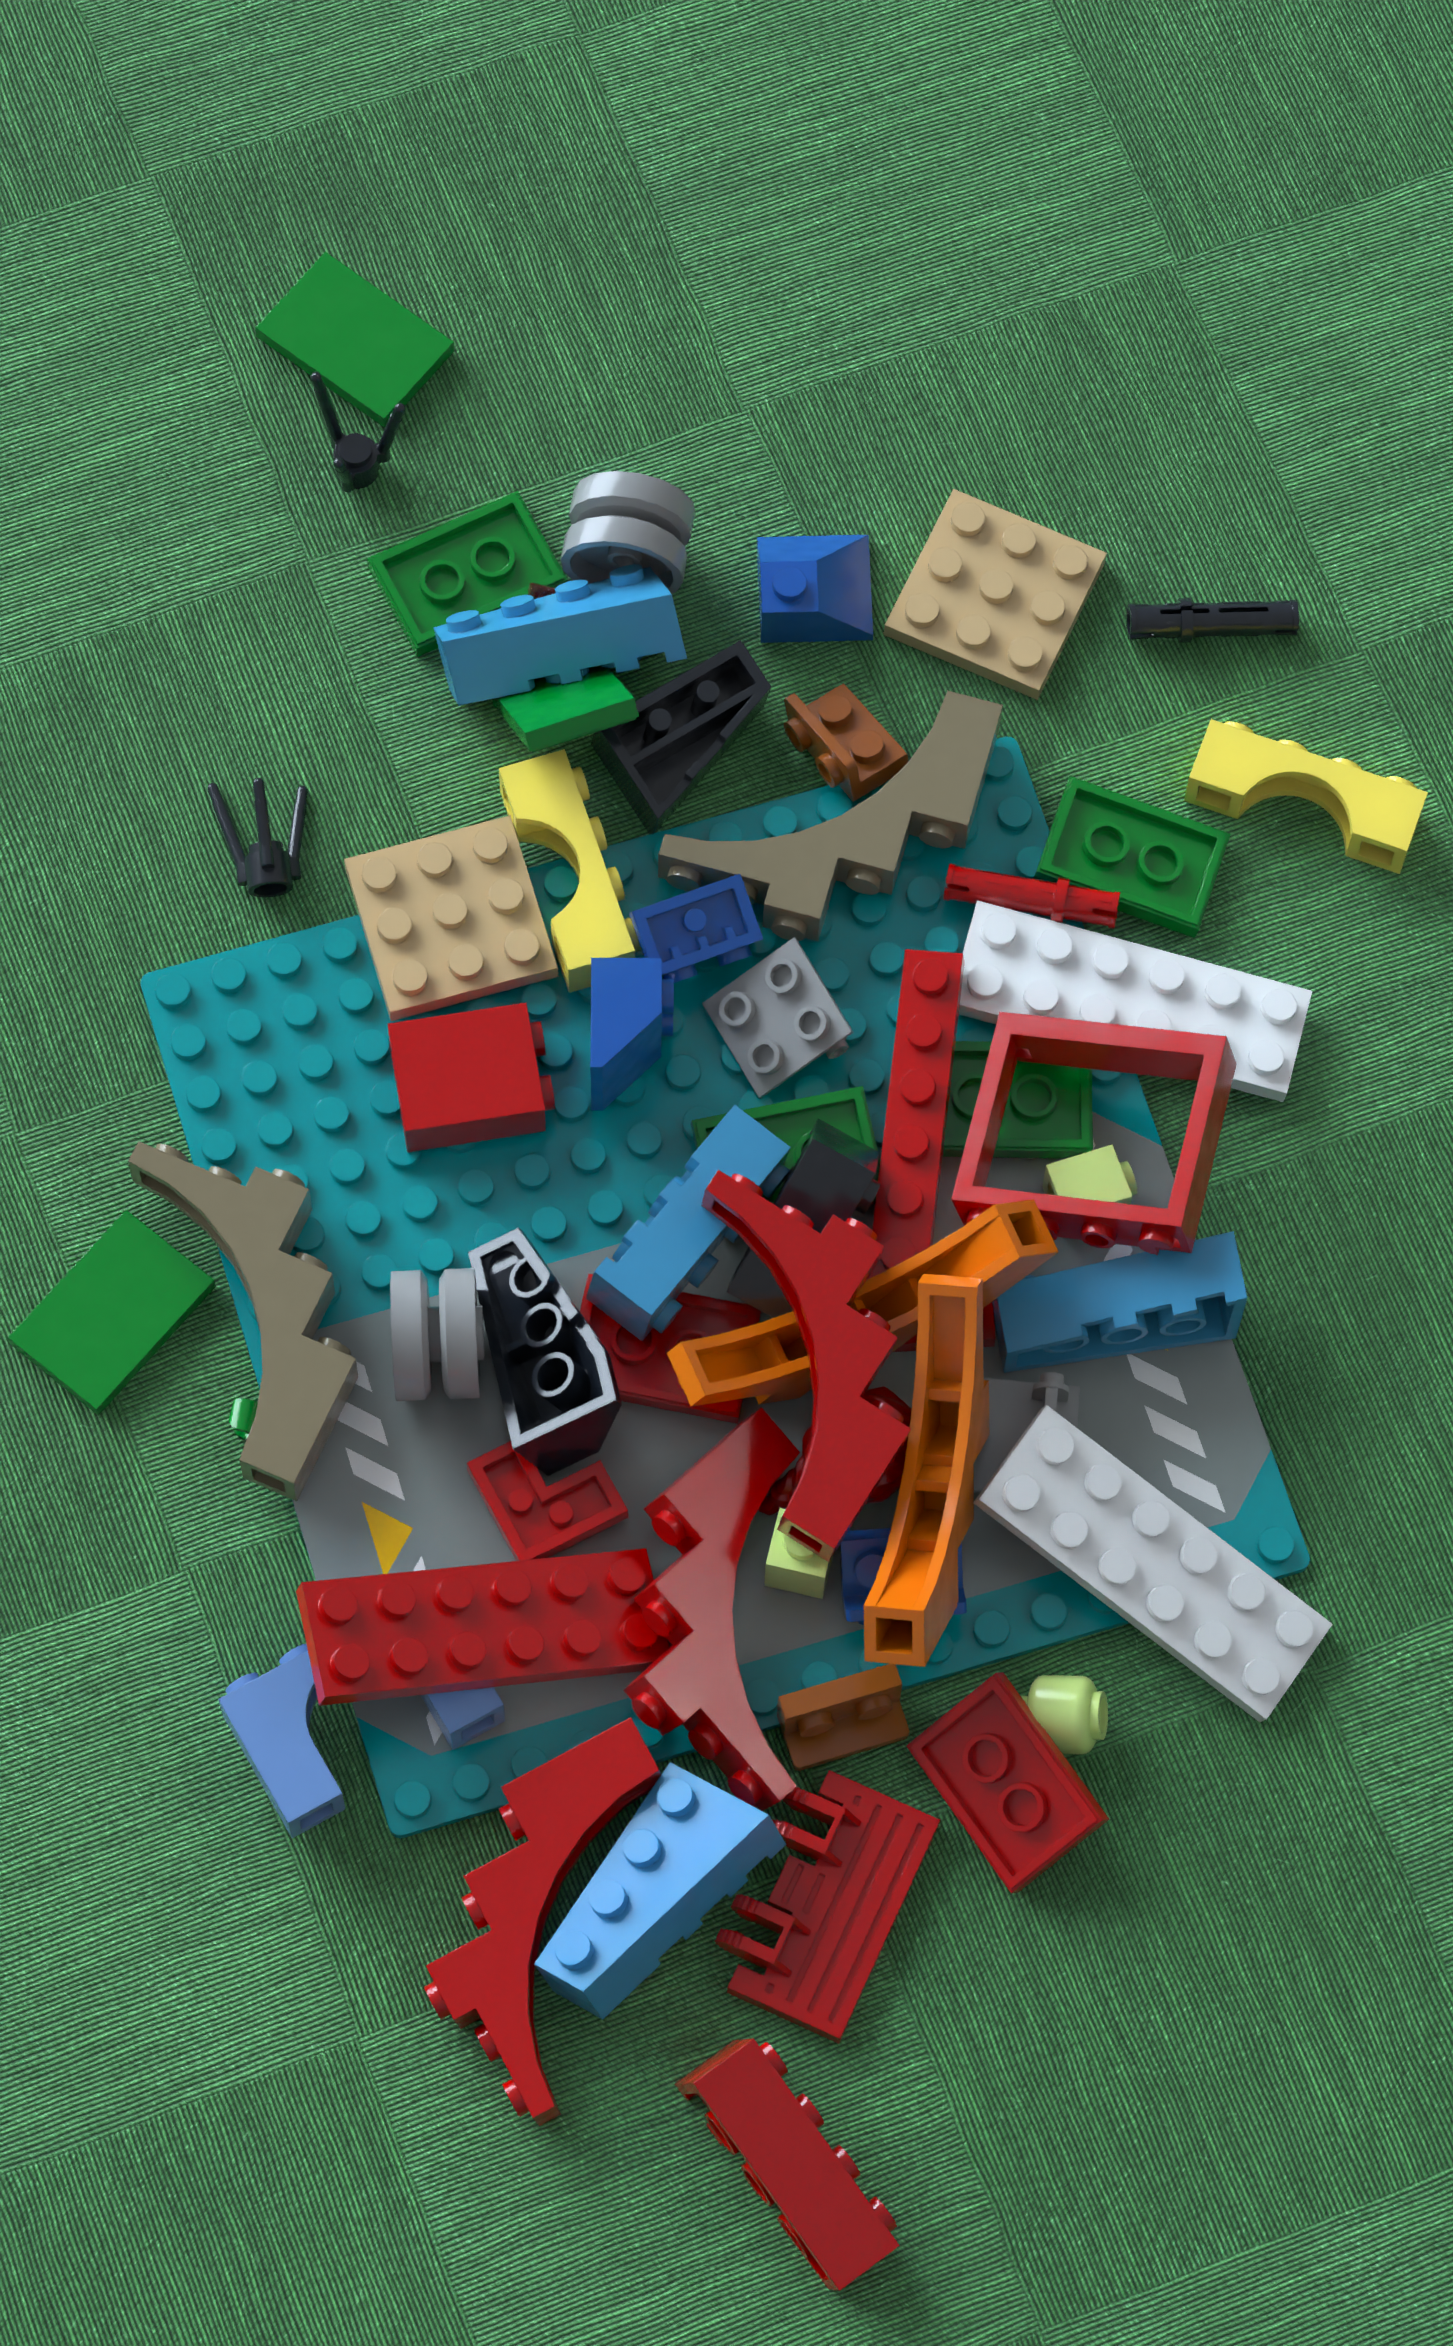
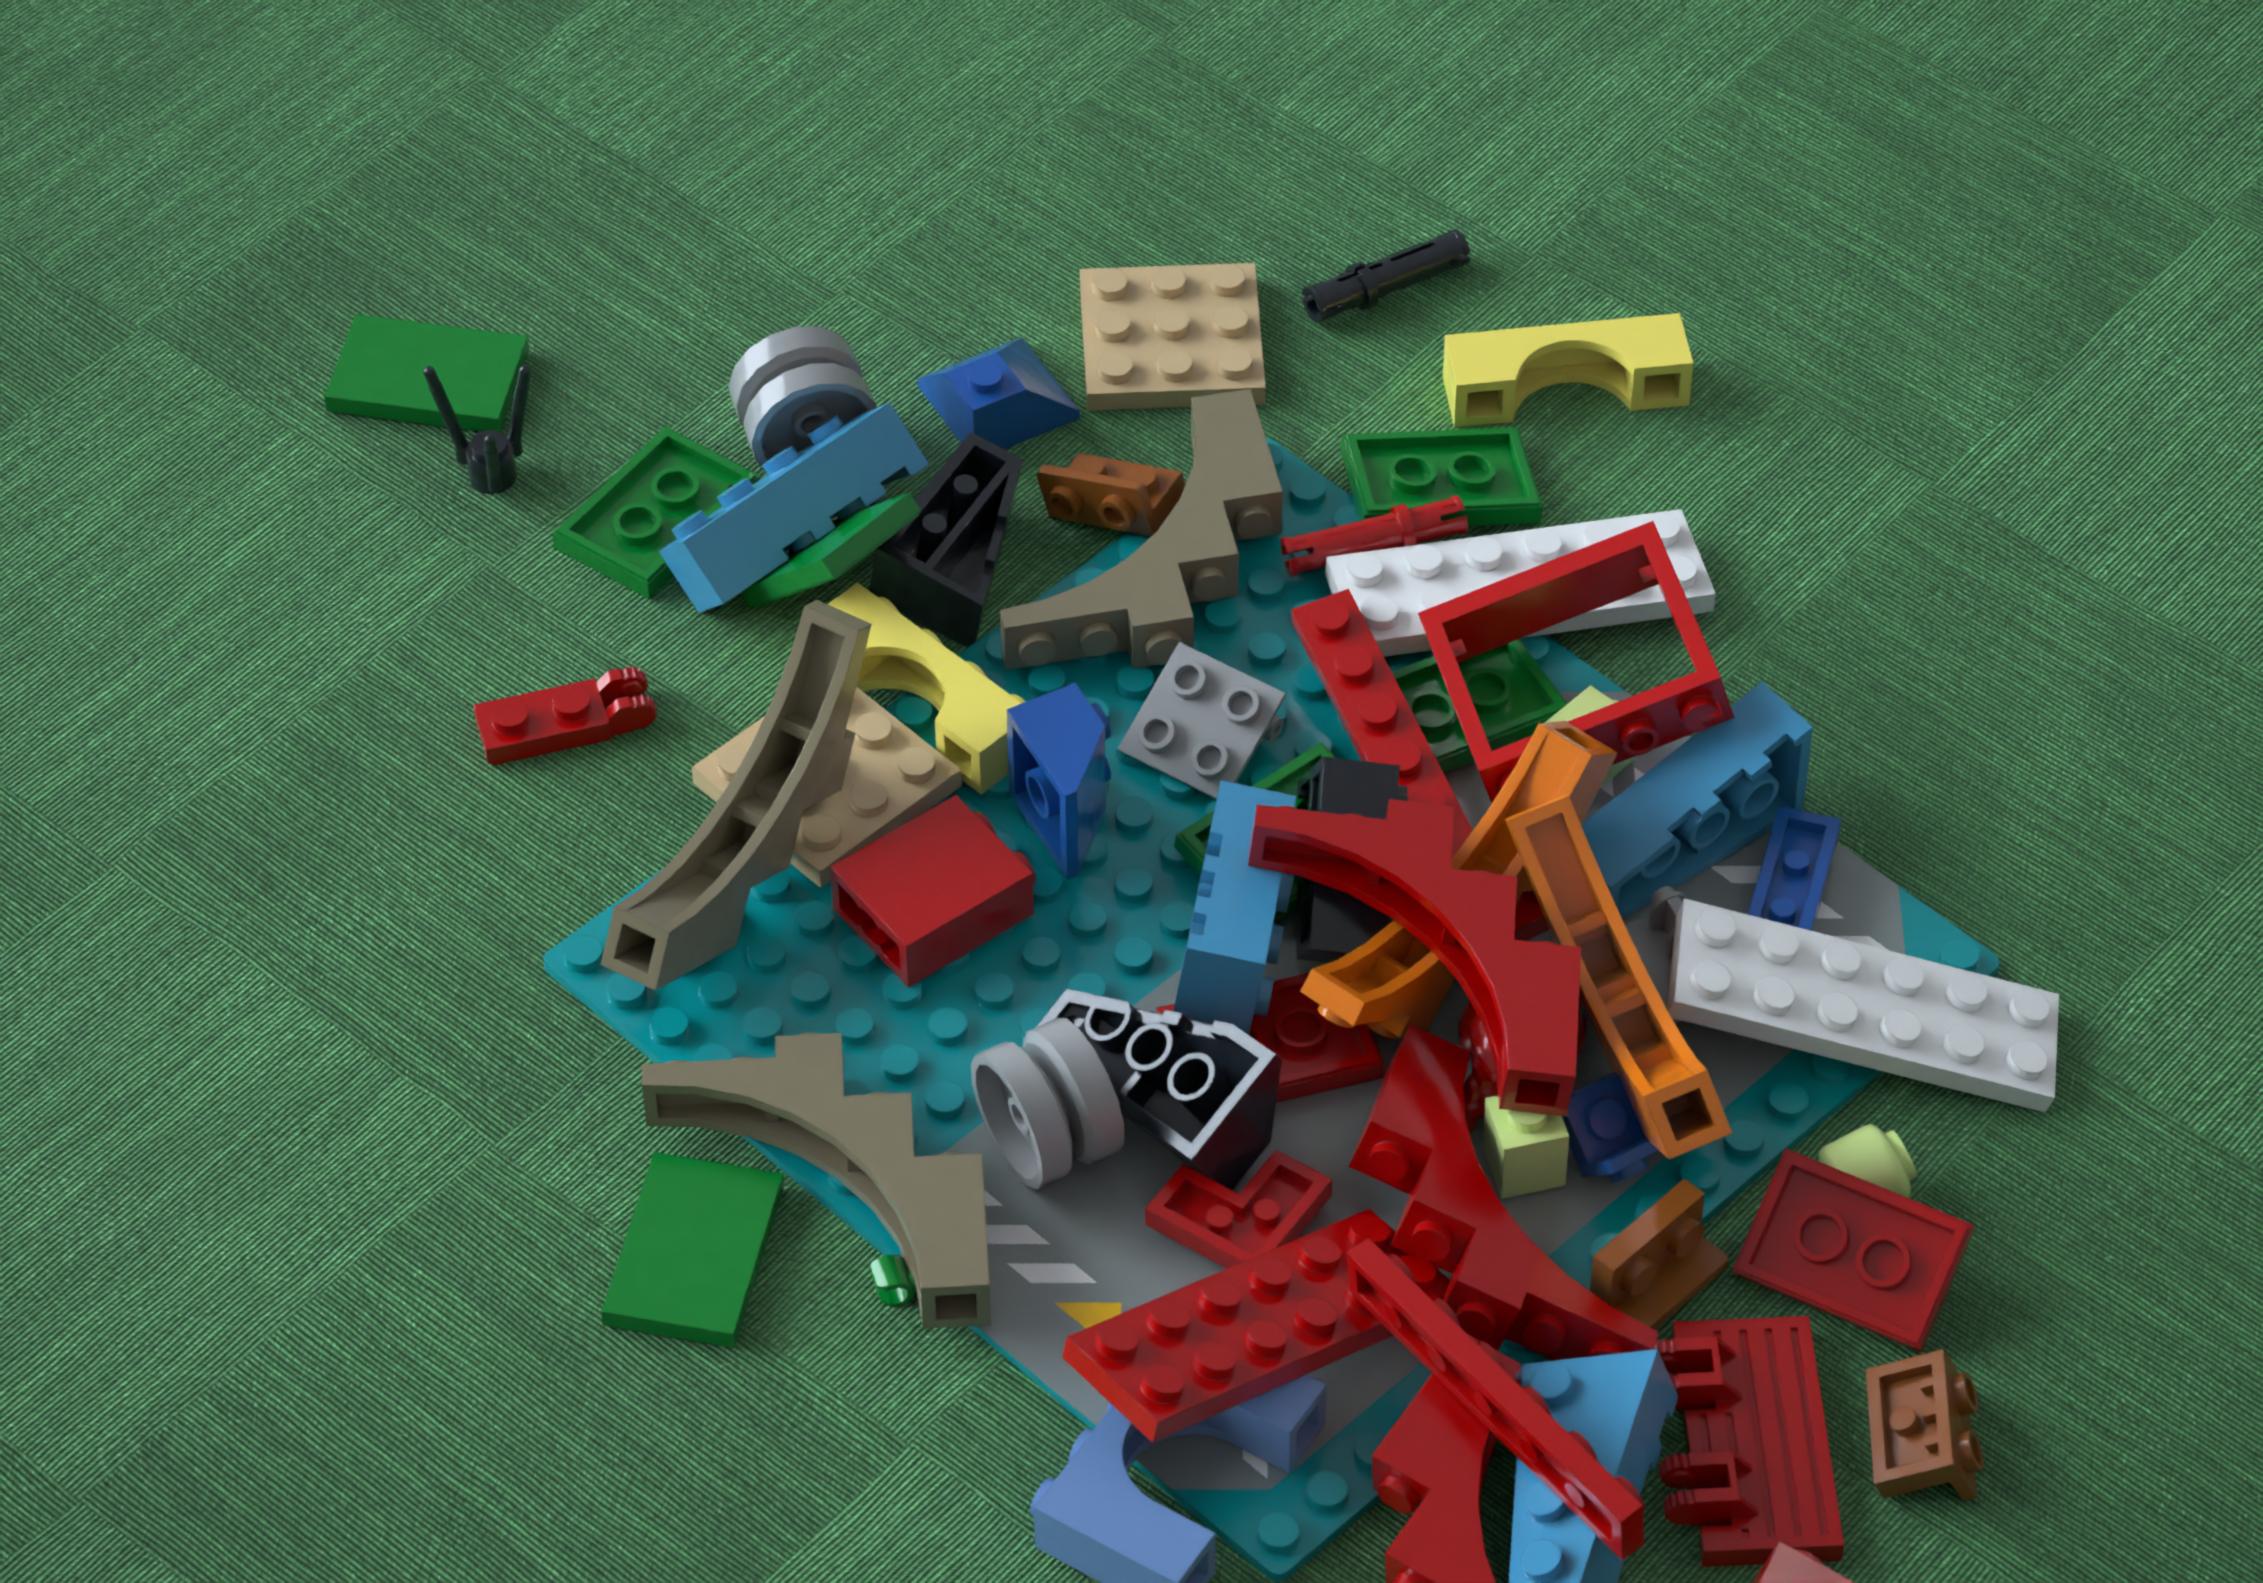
camera: 25 degrees left, 20 degrees down
black plant [207,778,308,898] -> none
blue bracket [629,874,763,983] -> none
none -> red hinge [473,666,658,766]
none -> dark tan arch [601,600,872,991]
none -> red plate [1346,1238,1645,1561]
none -> blue plate [1748,806,1842,931]
none -> dark orange bracket [1866,1349,1984,1501]

